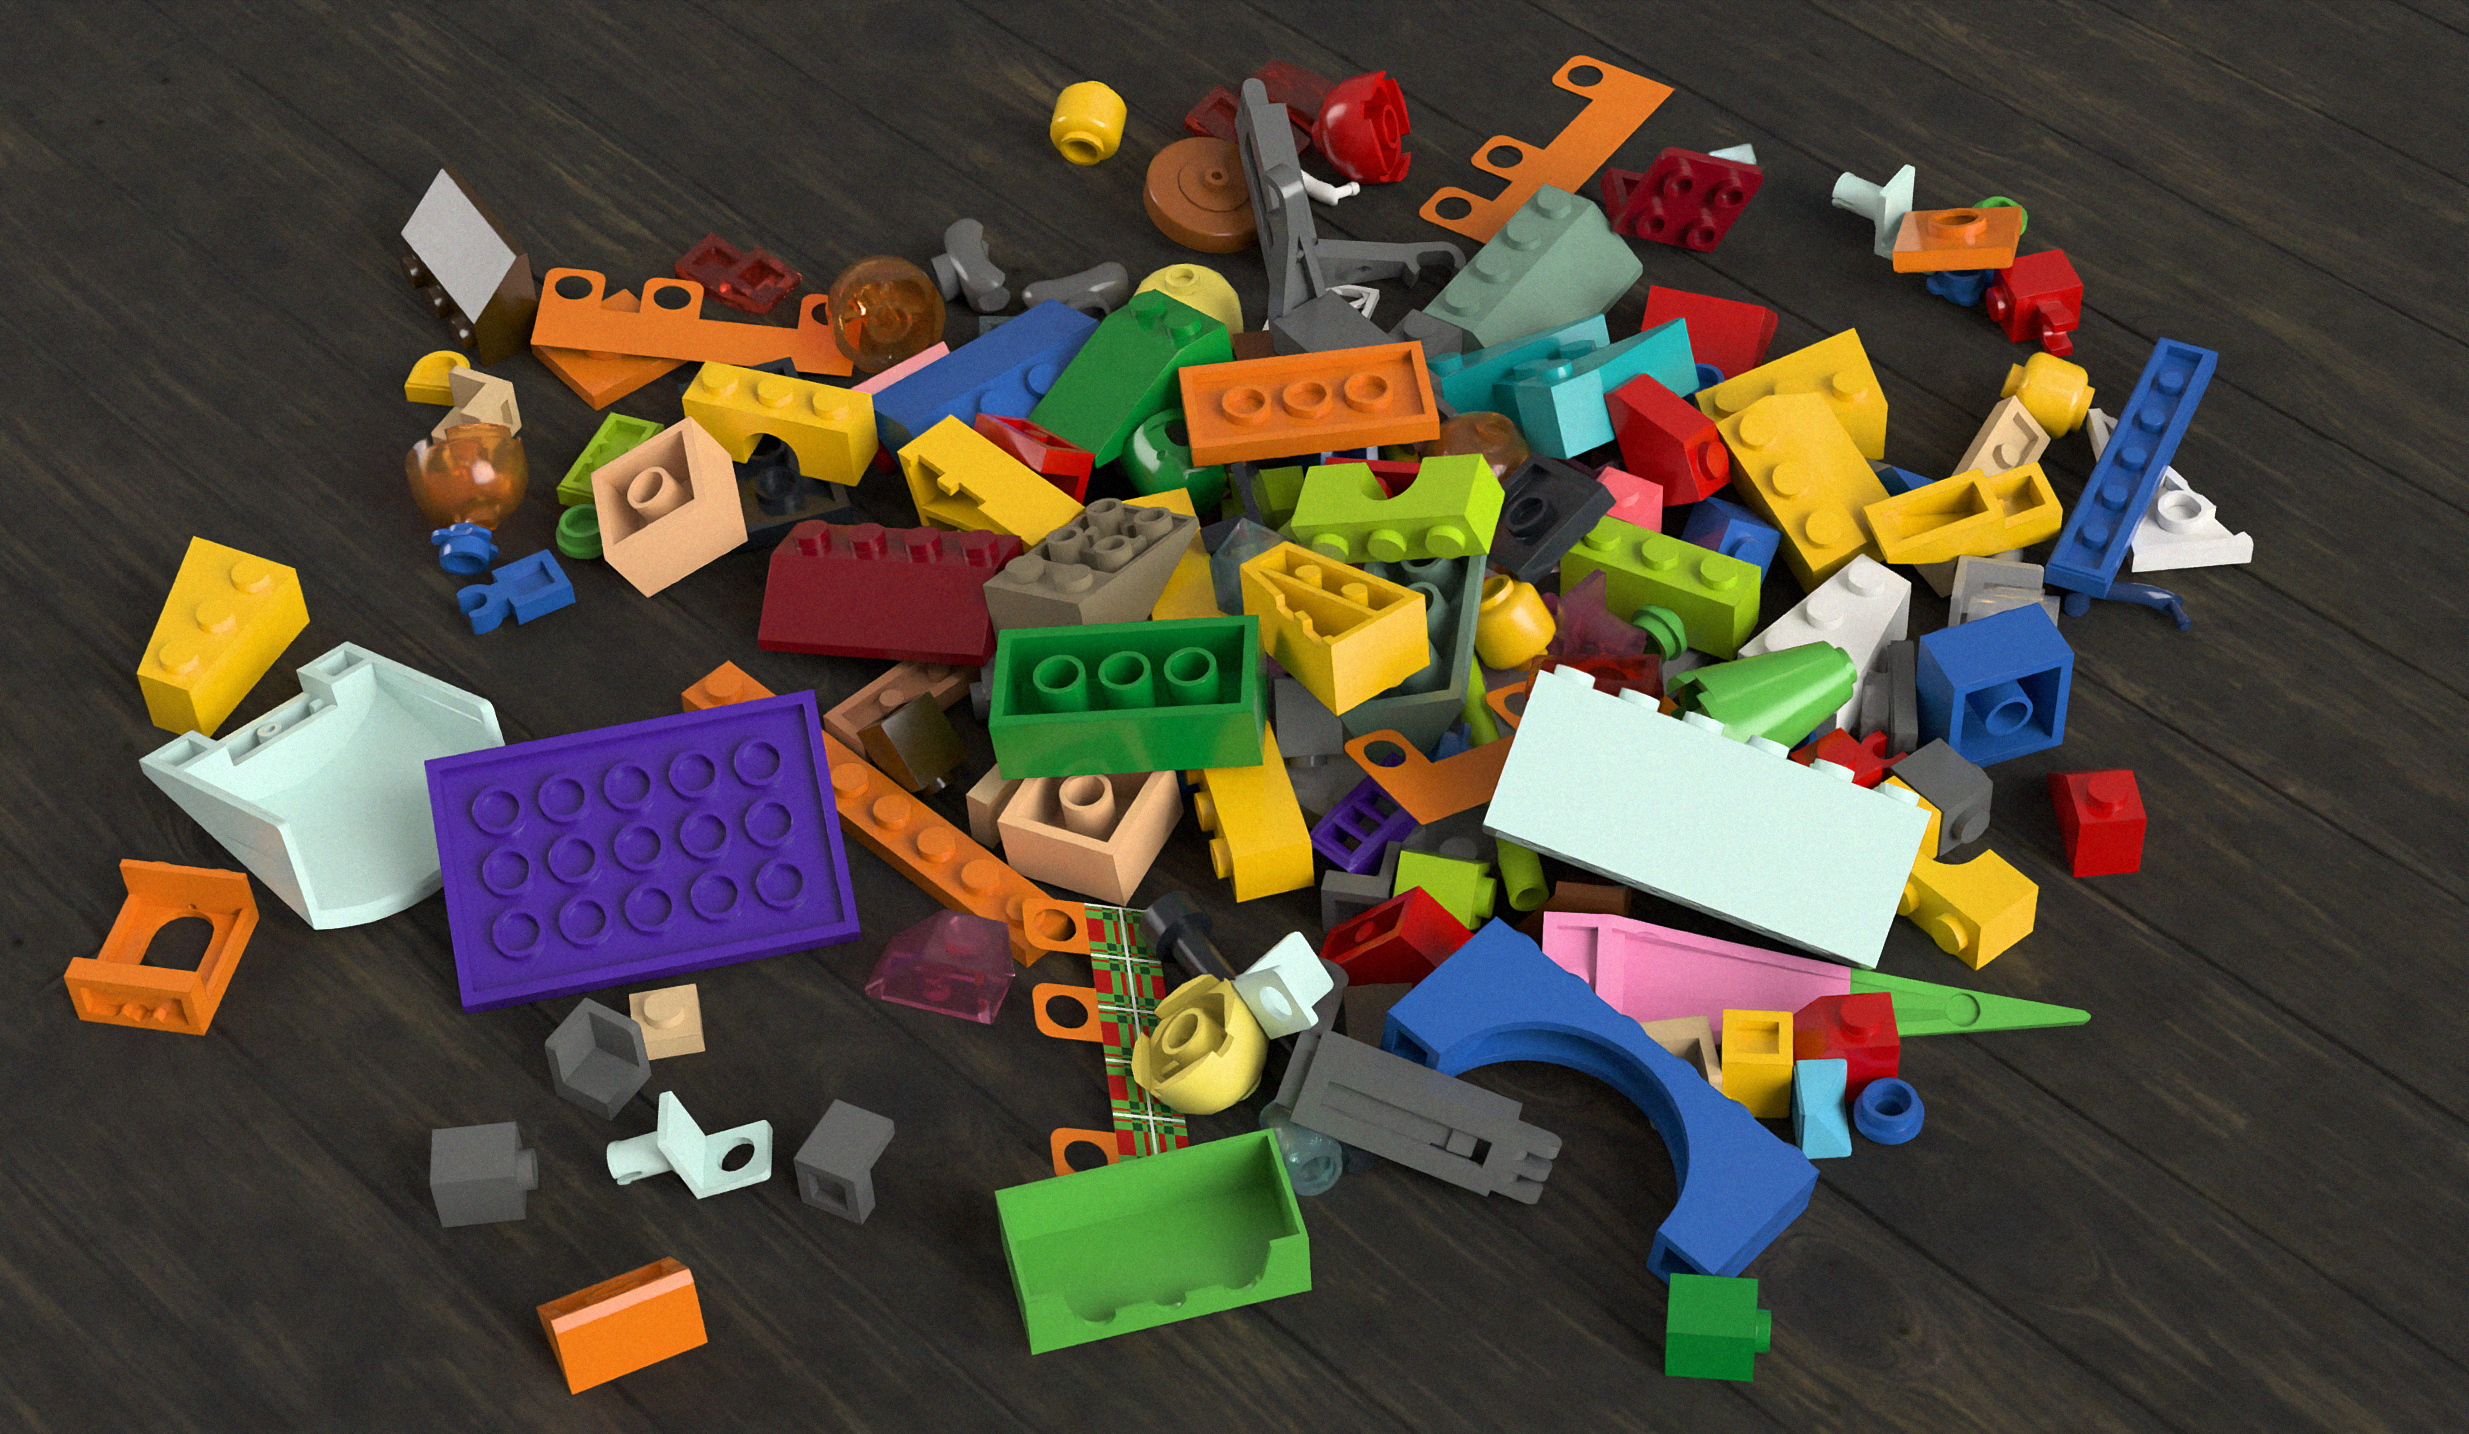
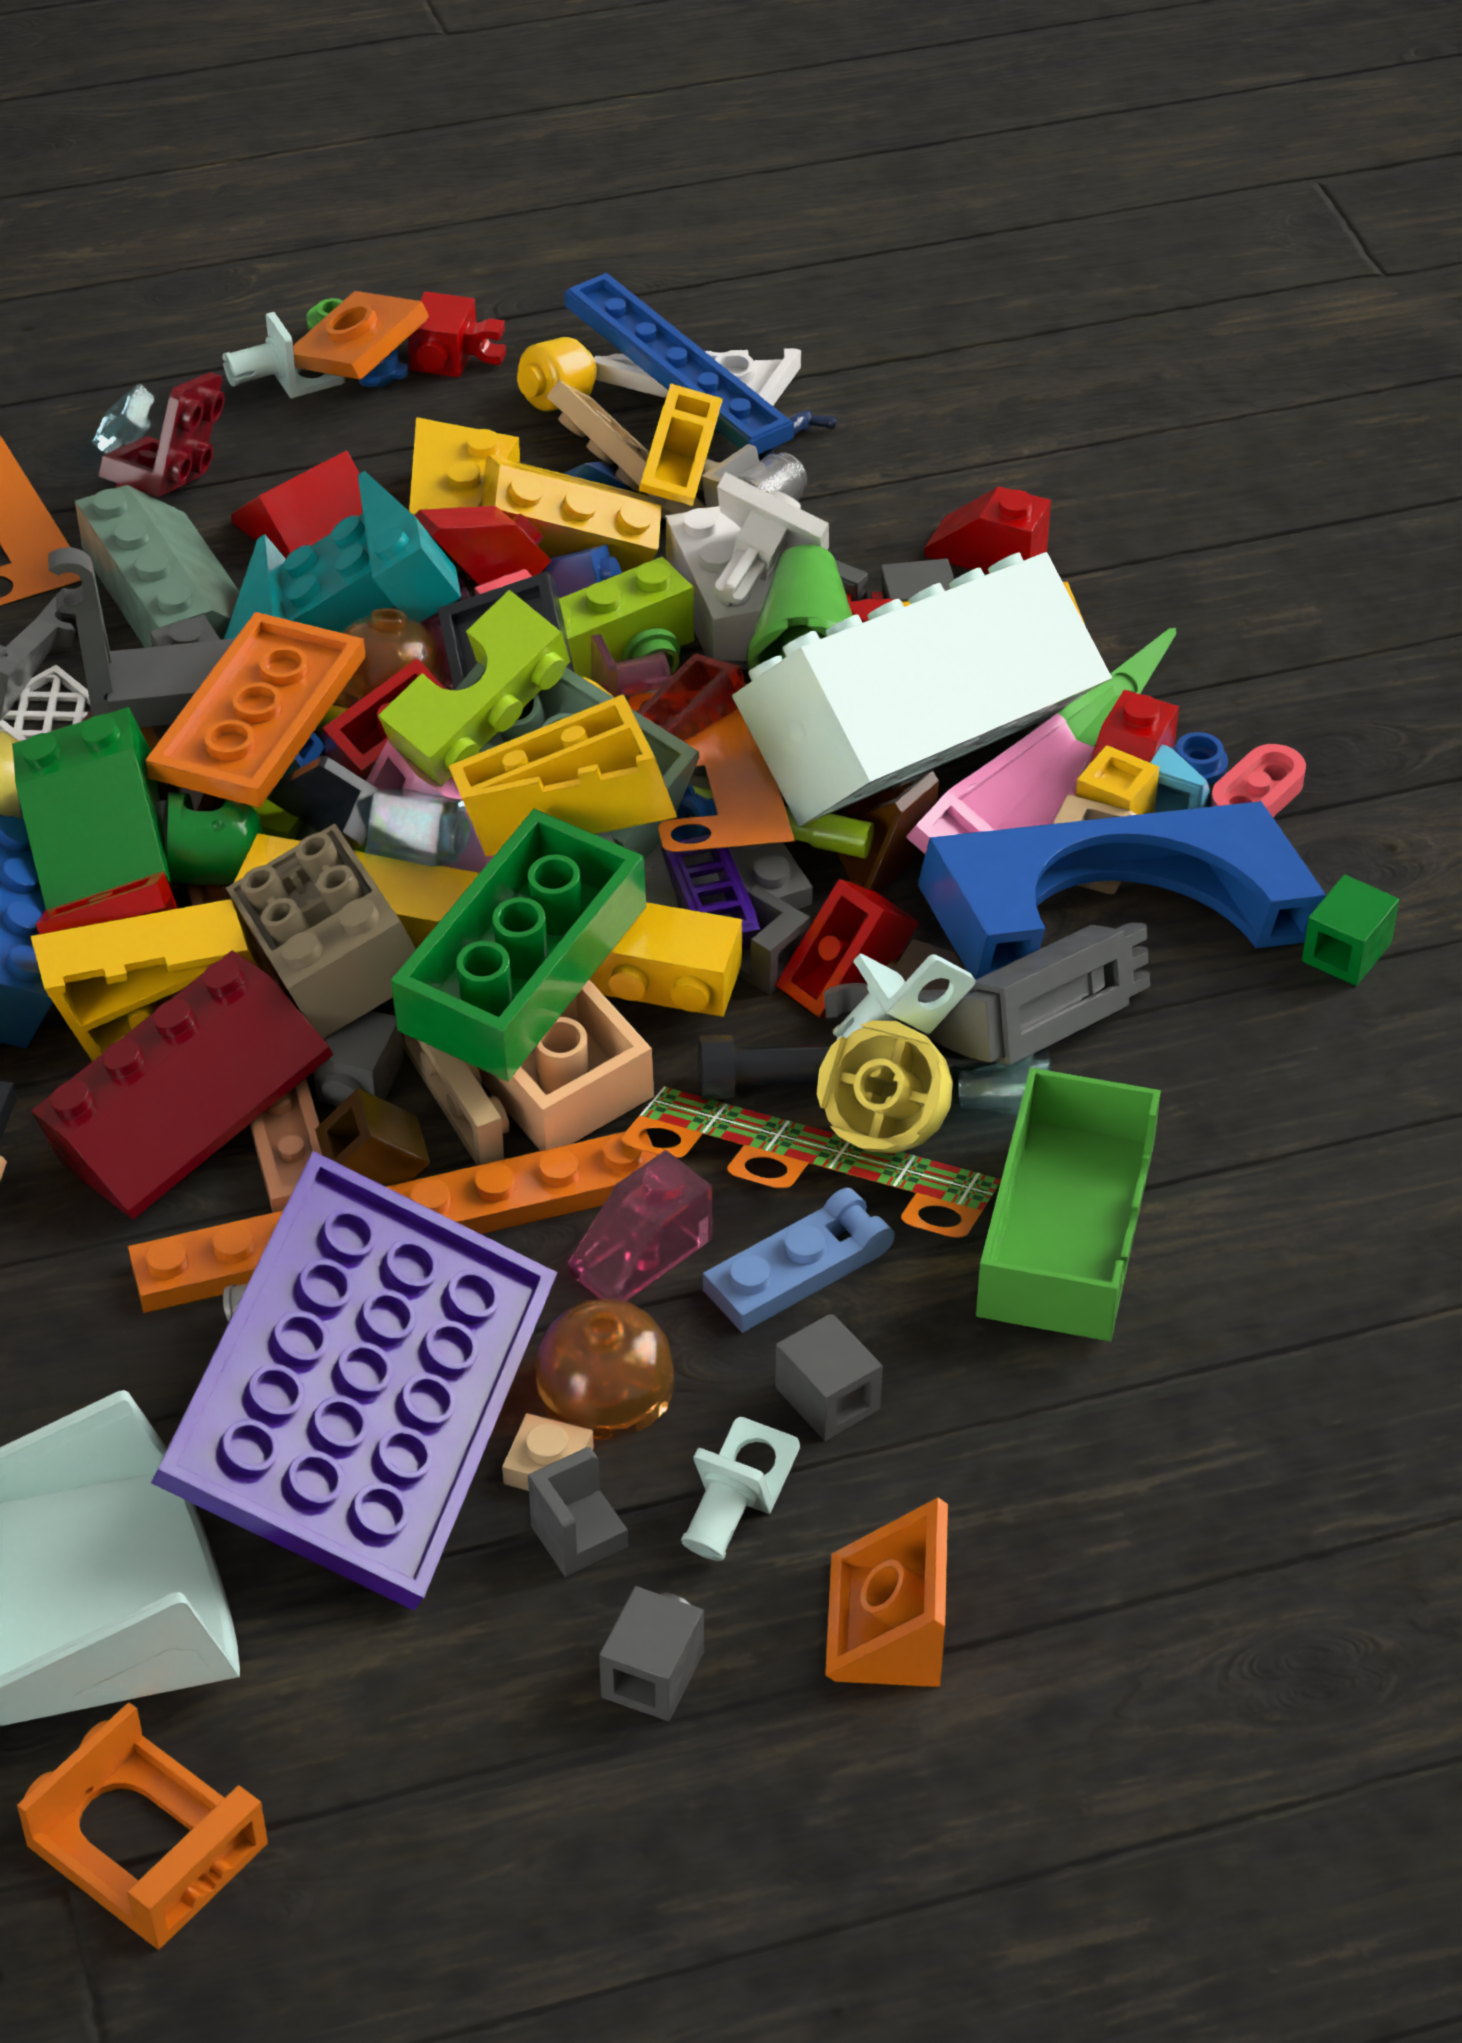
camera: 65 degrees left, 0 degrees up
lime brick [1393,848,1497,930] -> none
blue brick [1916,602,2074,768] -> none
none -> clear orange cylinder [535,1298,674,1440]
none -> medium blue plate [703,1188,895,1333]
none -> white piece [714,472,829,607]
none -> coral plate [1210,744,1306,817]

